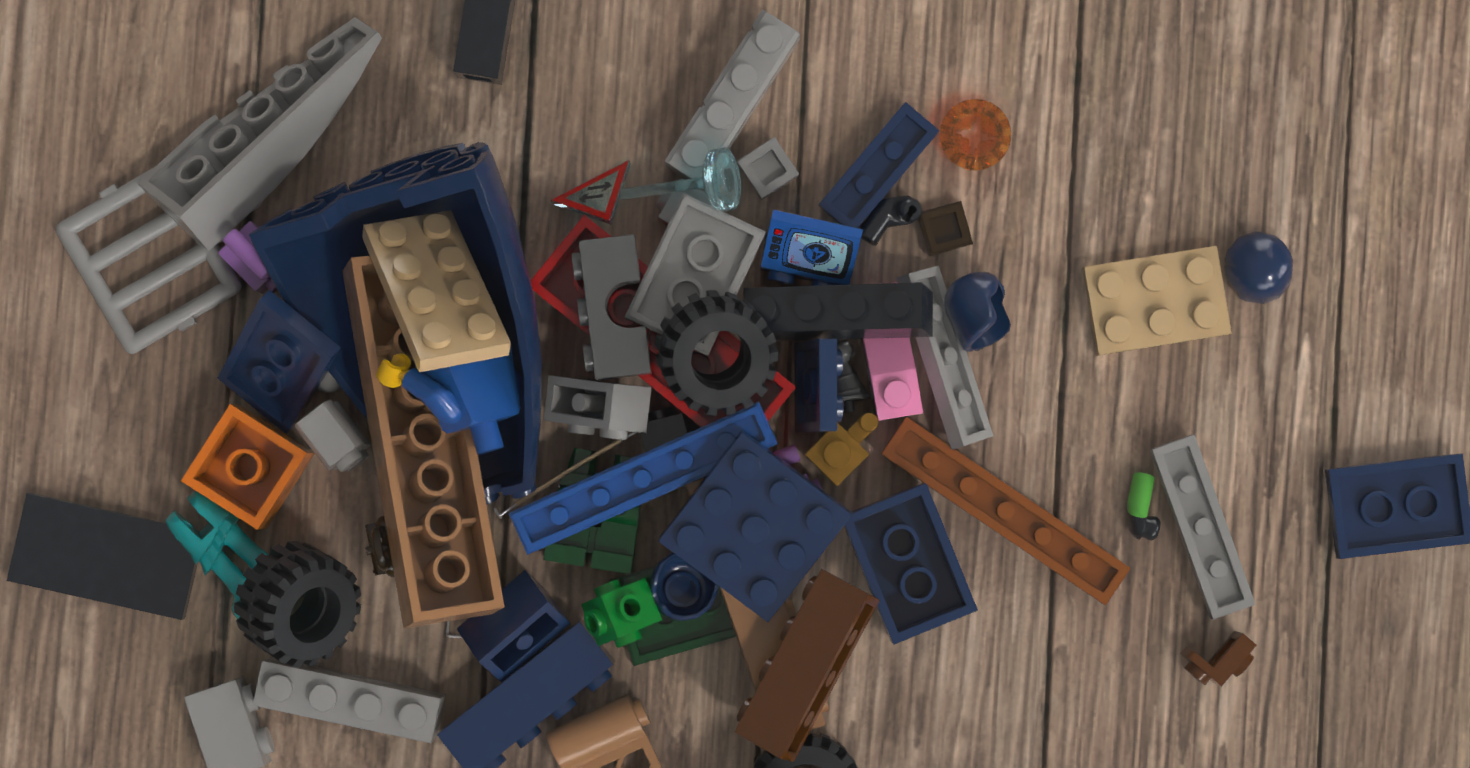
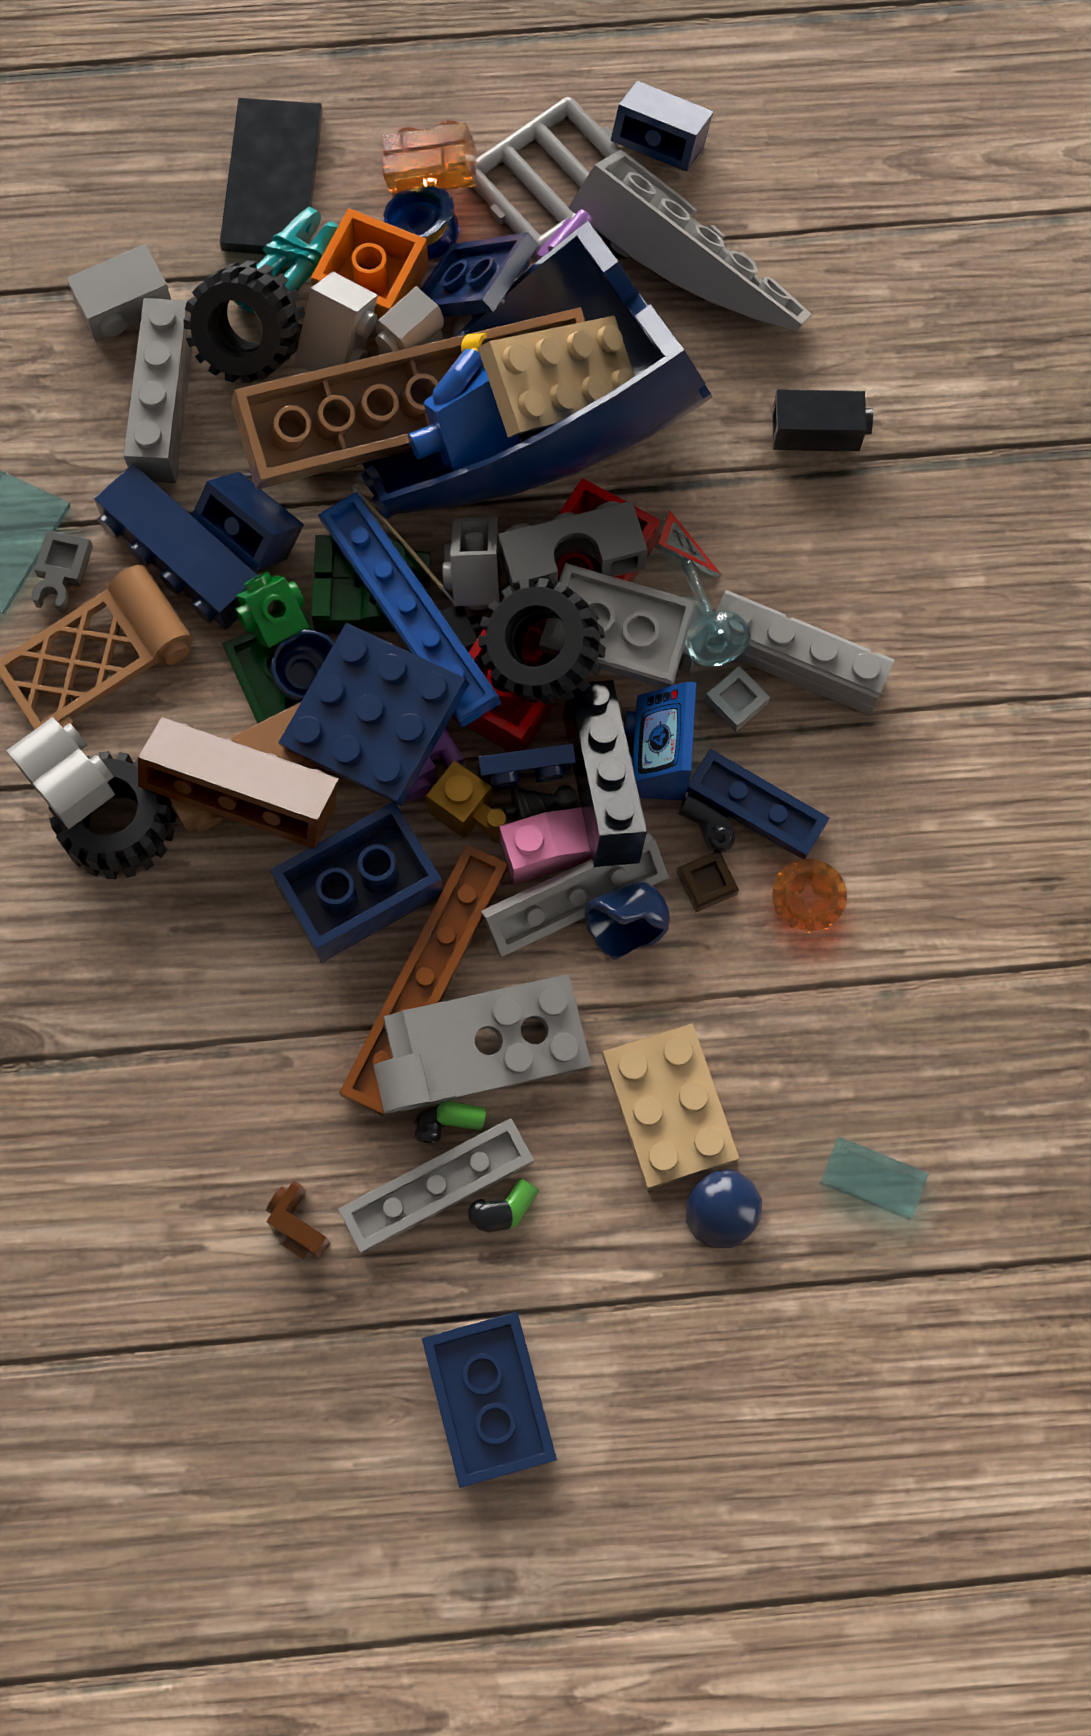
camera: 80 degrees right, 15 degrees down
none -> light grey brick [294,272,378,371]
none -> light grey hinge [373,974,592,1114]
none -> clear orange brick [383,120,476,198]
none -> clear blue piece [383,186,460,259]
none -> arm [468,1178,539,1233]
none -> dark blue brick [610,81,714,172]
none -> clear light blue tile [820,1136,929,1220]

